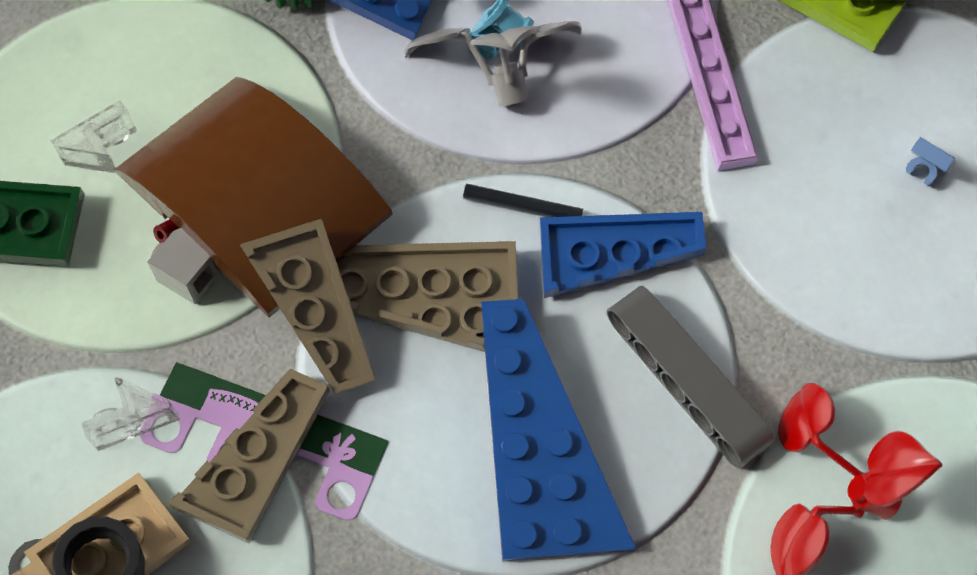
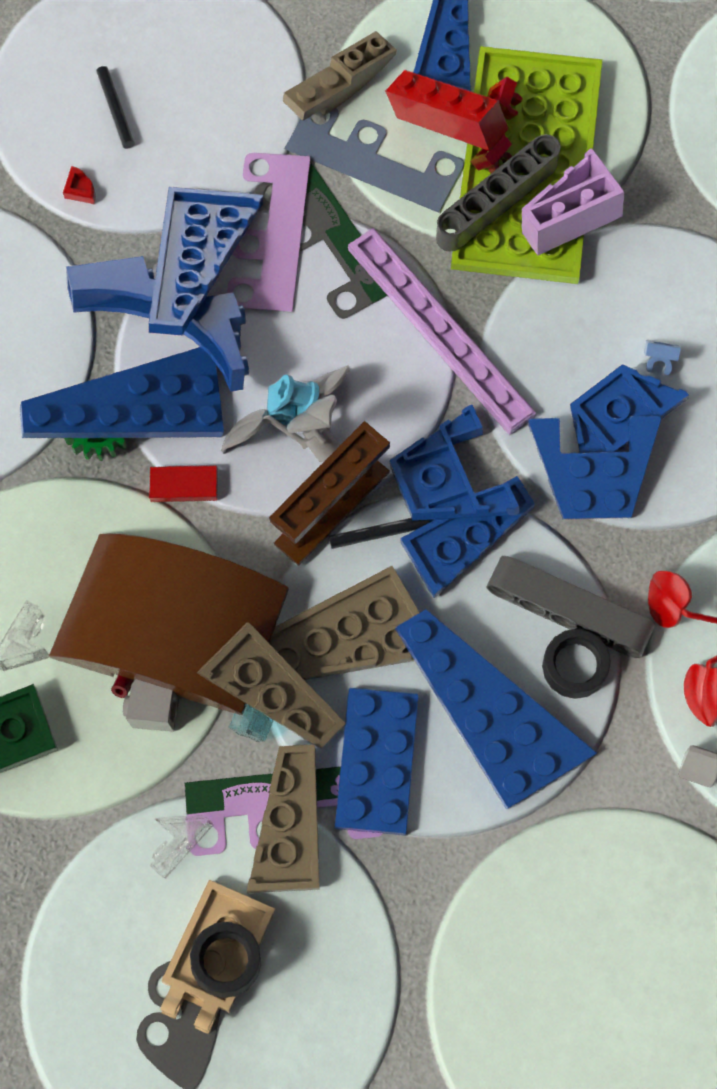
camera: 25 degrees left, 5 degrees up
none -> red tile [149,465,218,502]
none -> clear light blue piece [229,704,274,742]
none -> reddish brown fence [269,421,390,566]
none -> blue plate [335,688,418,836]
none -> blue wing [389,405,519,520]
none -> blue wing [528,416,661,520]
none -> black tyre [542,629,611,699]
none -> blue wing [570,364,689,453]

